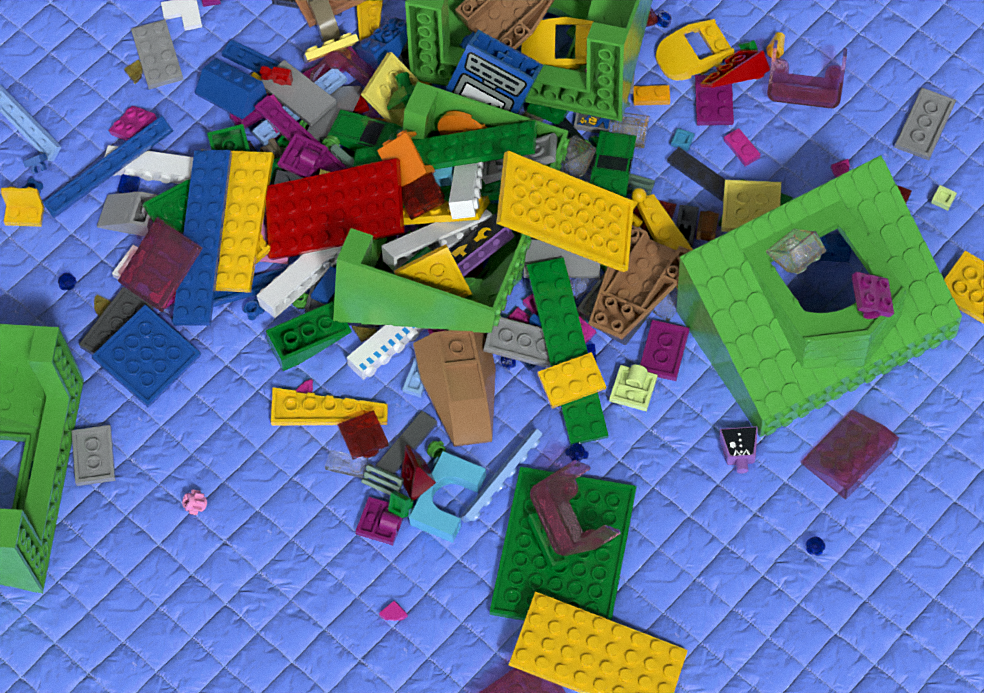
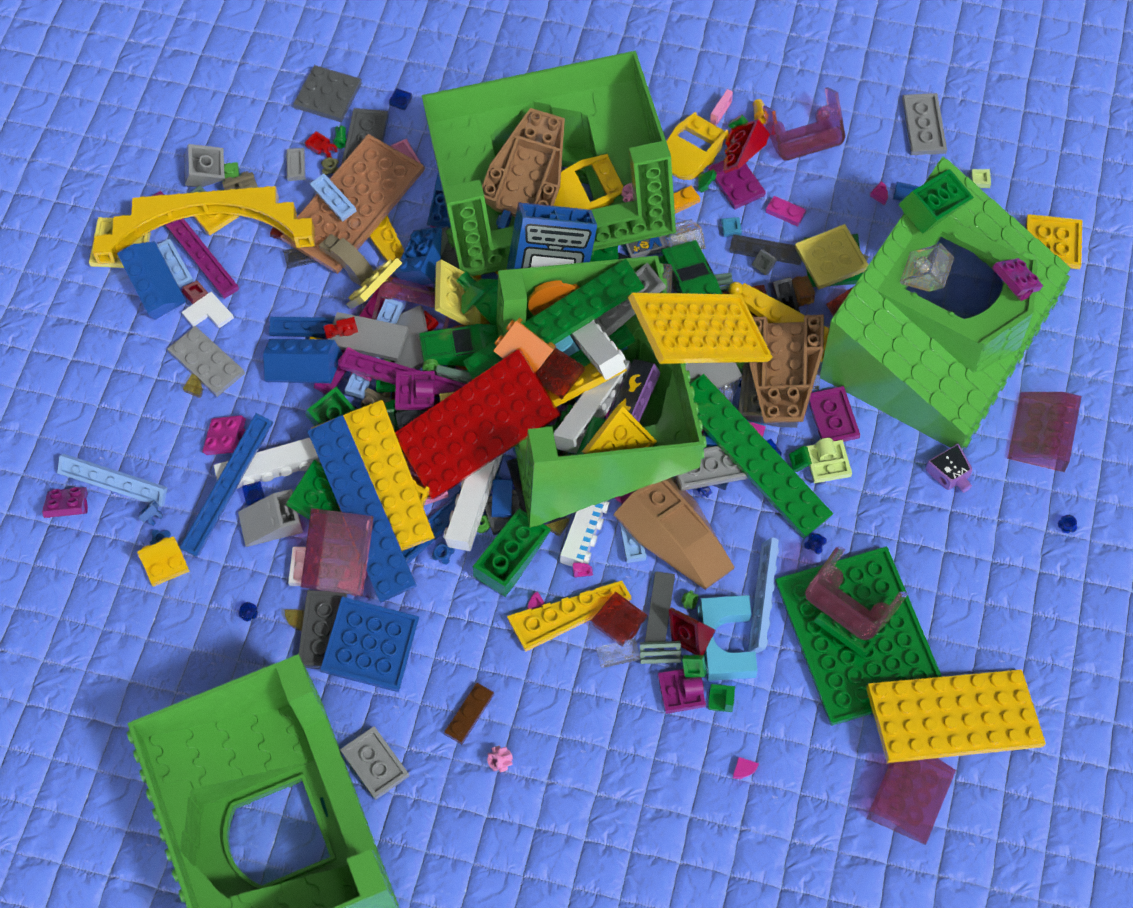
camera: 30 degrees left, 0 degrees up
yellow plate [537,352,606,409] -> none
none -> reddish brown plate [444,683,494,745]
none -> dark pink tile [573,563,593,578]
none -> green tile [698,170,717,193]
none -> green panel [708,684,735,713]
none -> bright pink tile [710,89,733,126]
none -> dark grey plate [752,249,777,275]
none -> green tile [789,446,812,472]
none -> green slope [898,169,974,234]

